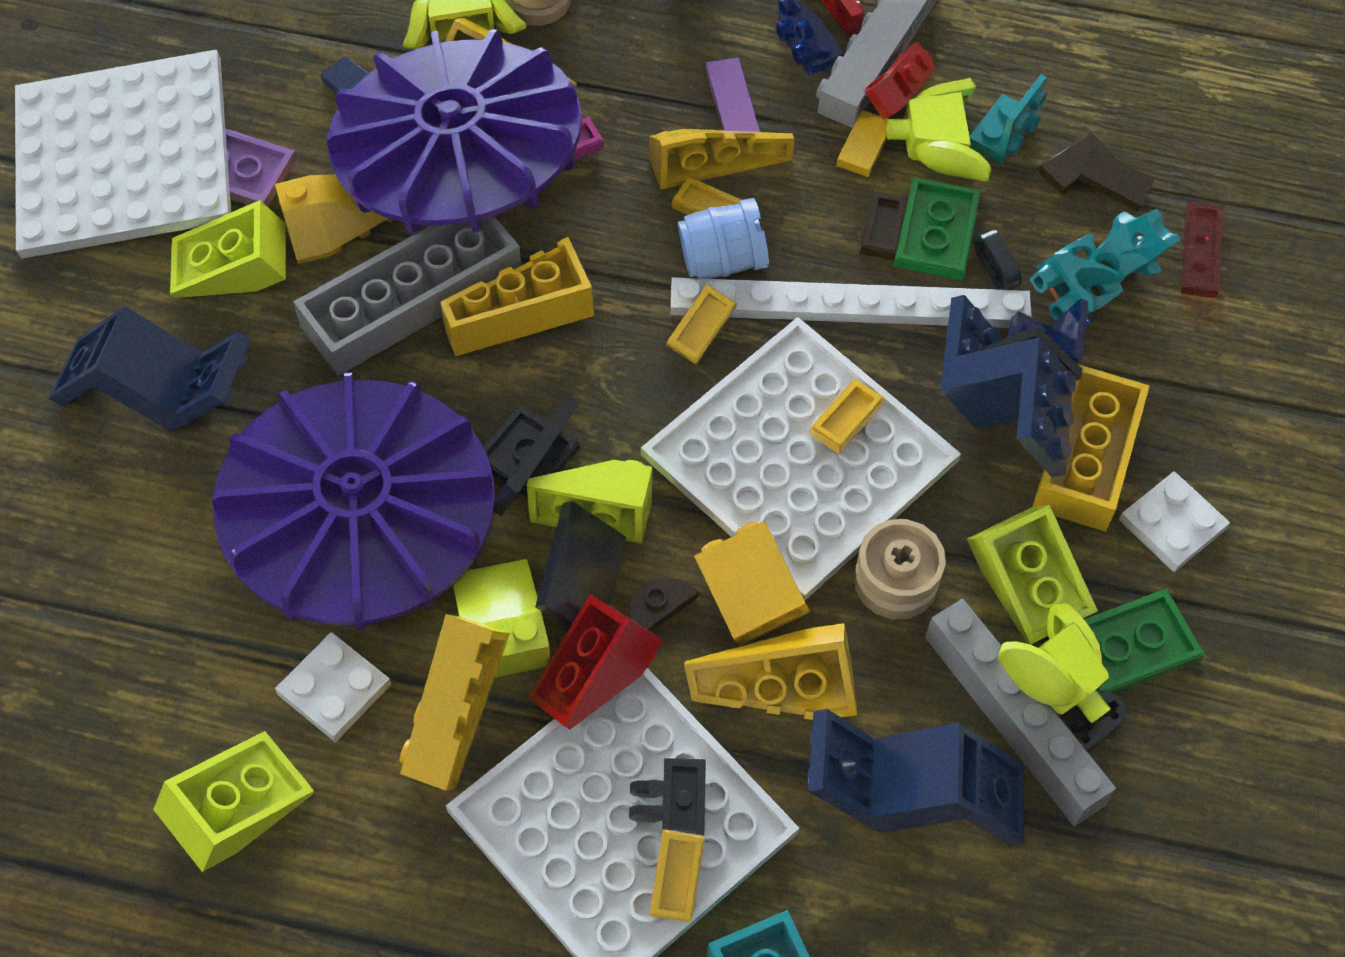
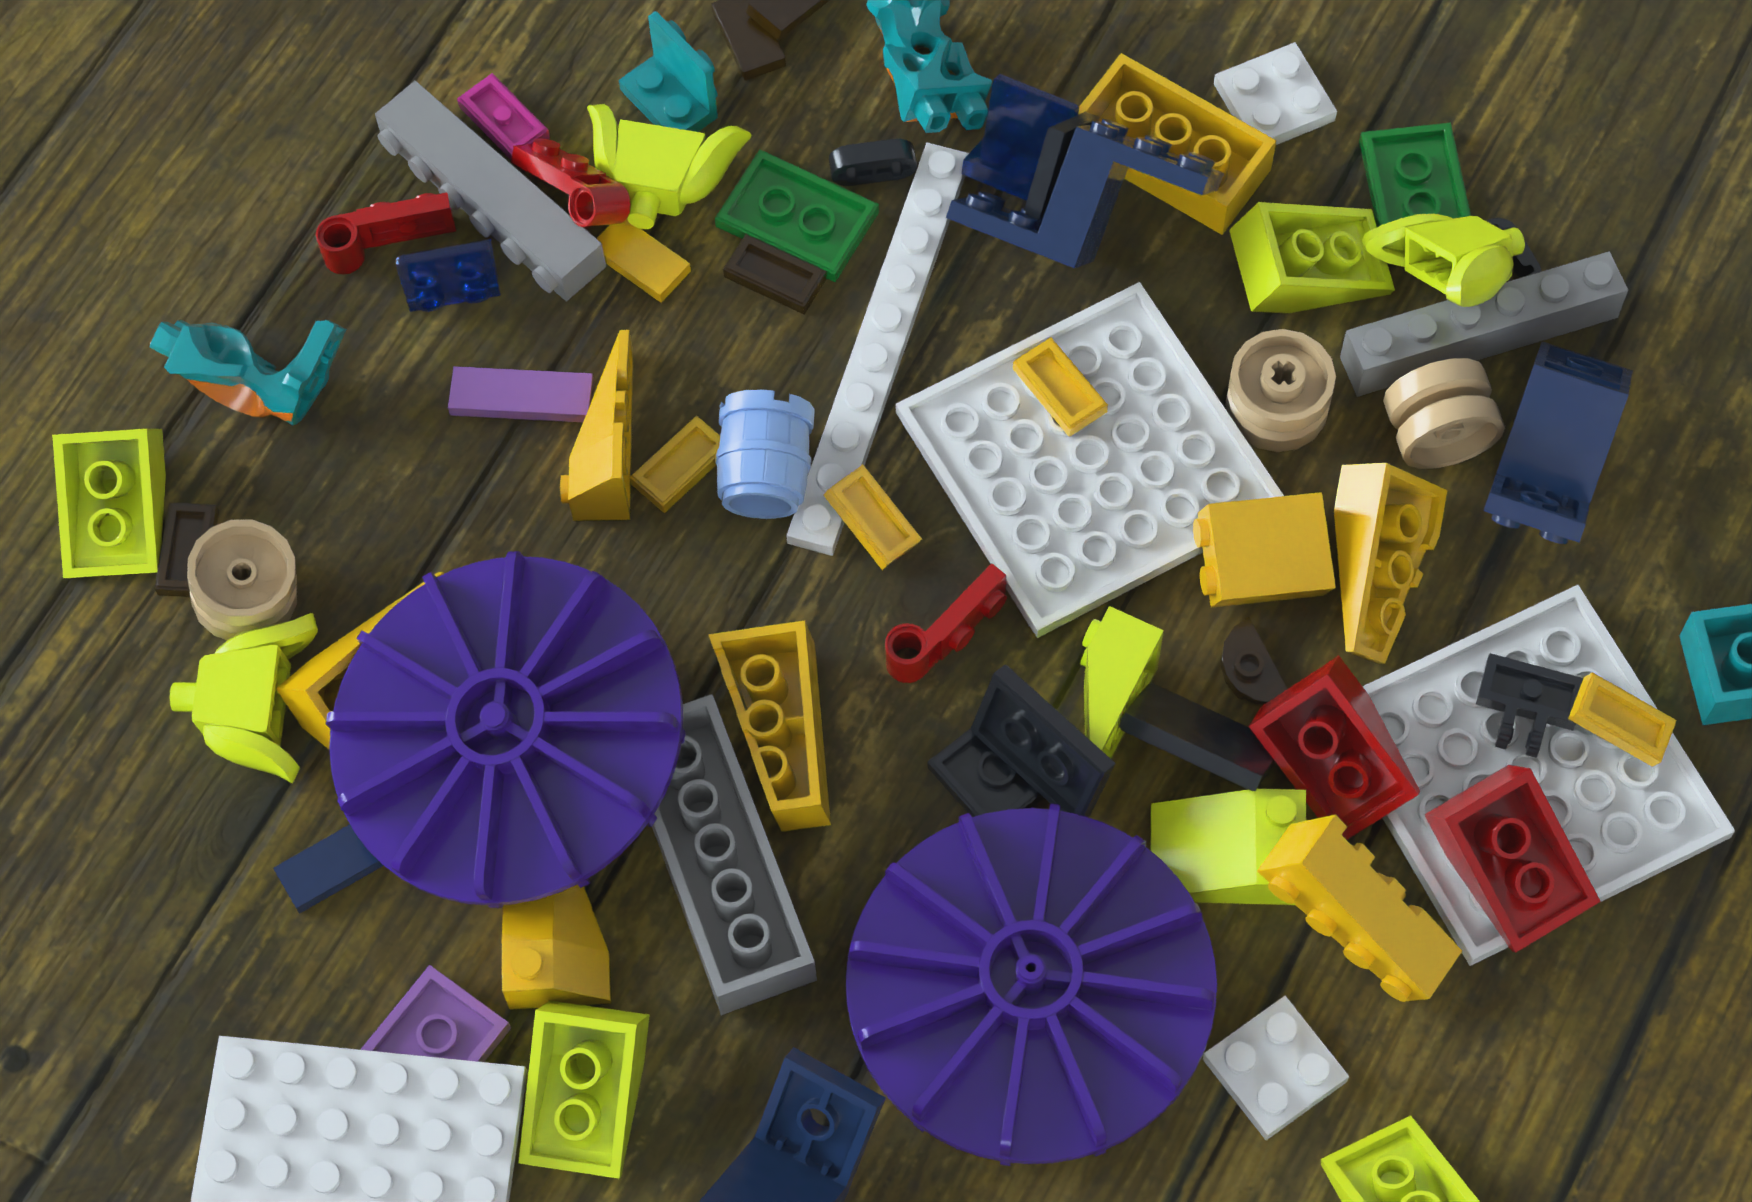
camera: 70 degrees left, 5 degrees up
none -> dark pink plate [457,73,550,160]
none -> red plate [885,563,1007,683]
none -> tan wheel [1383,358,1505,469]
none -> red slope [1424,765,1601,953]

